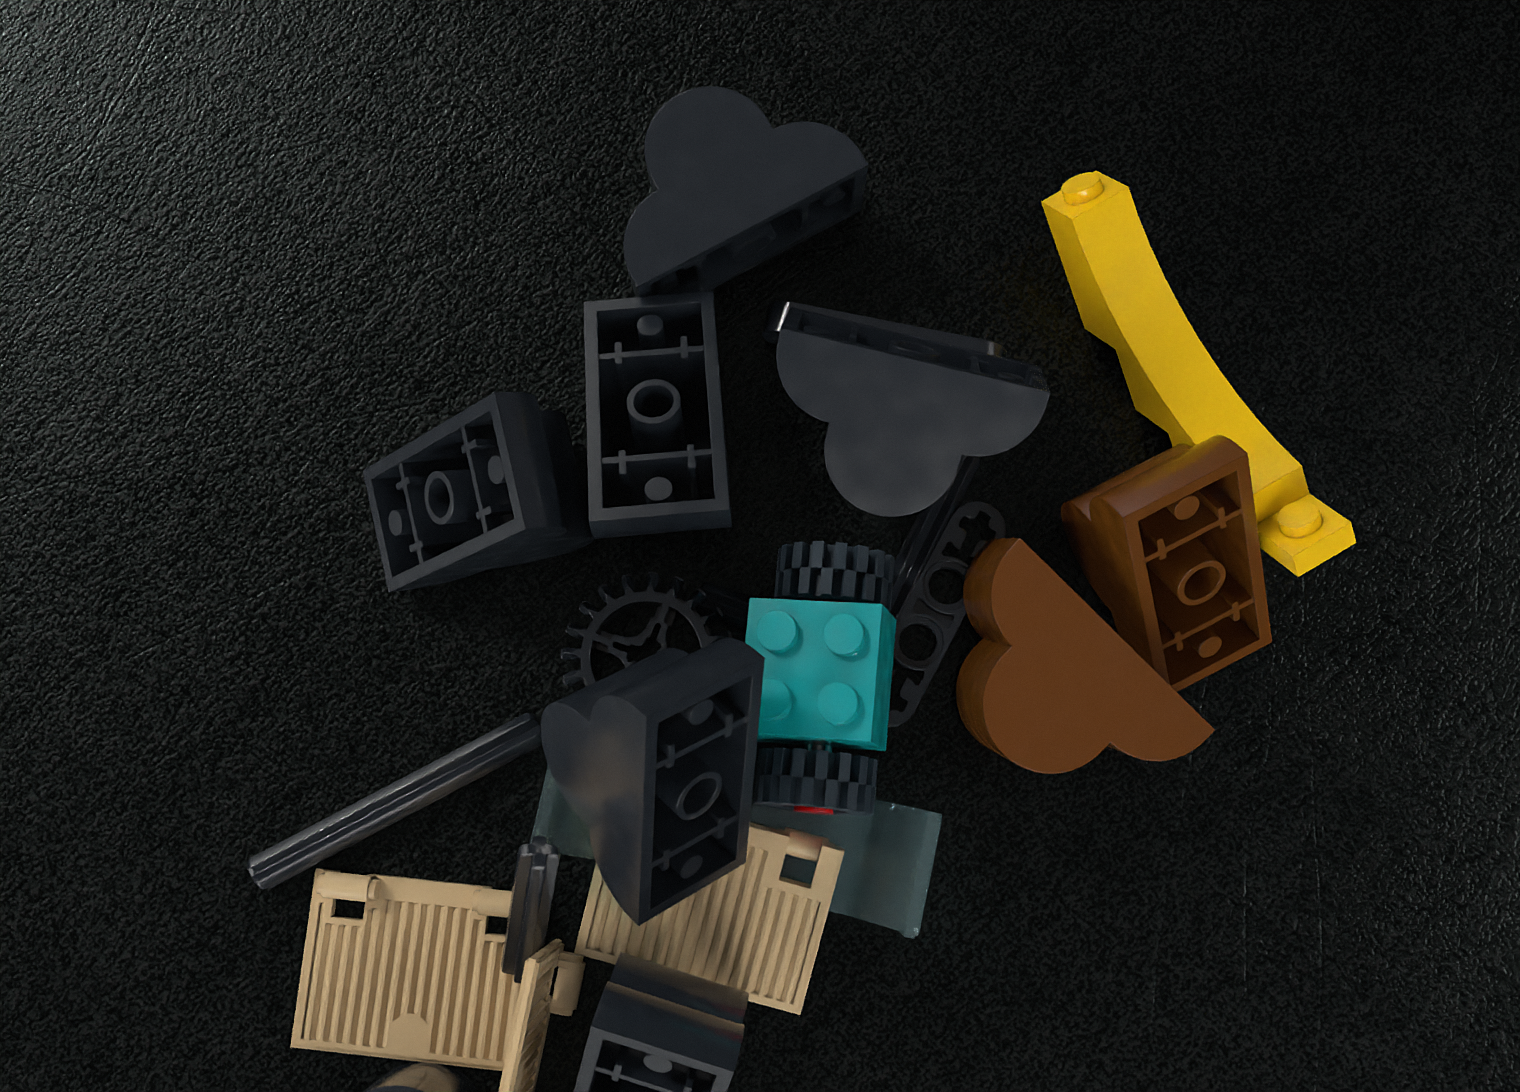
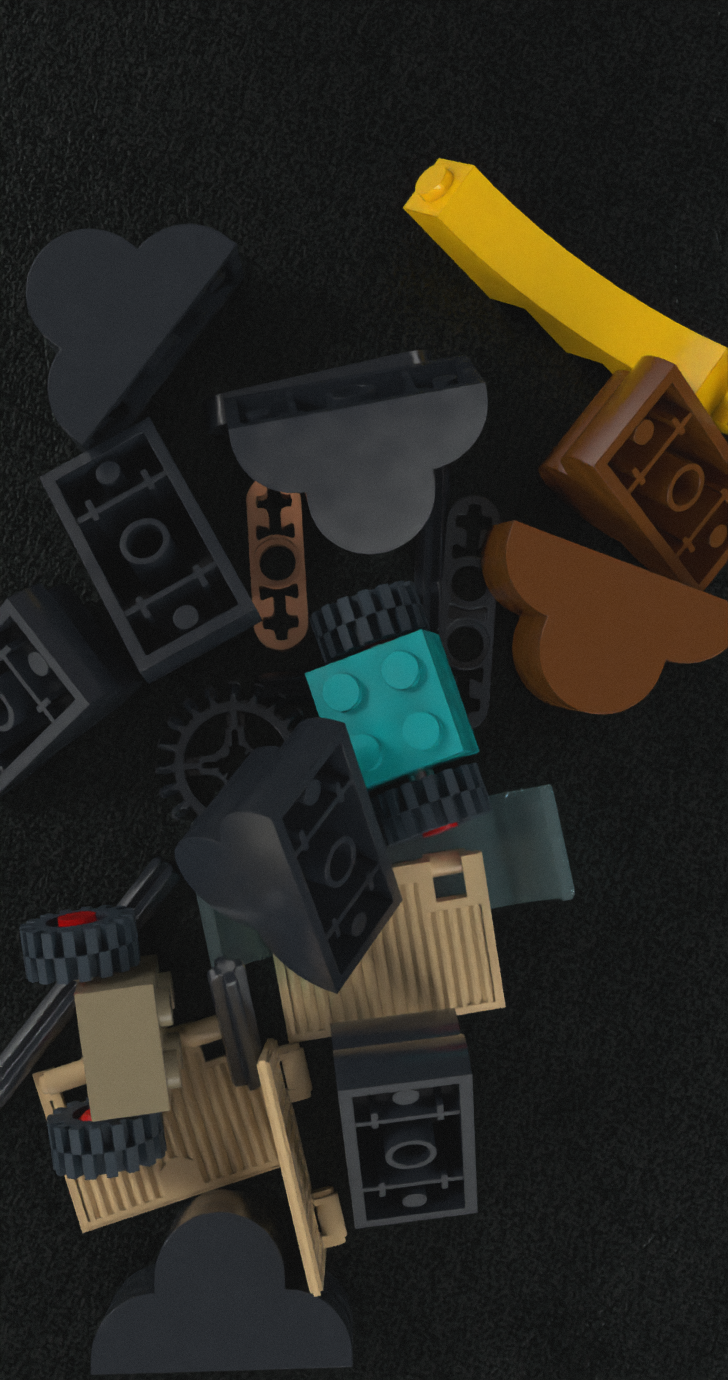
camera: 30 degrees left, 5 degrees up
none -> brick [19,905,183,1180]
none -> nougat beam [246,481,309,652]

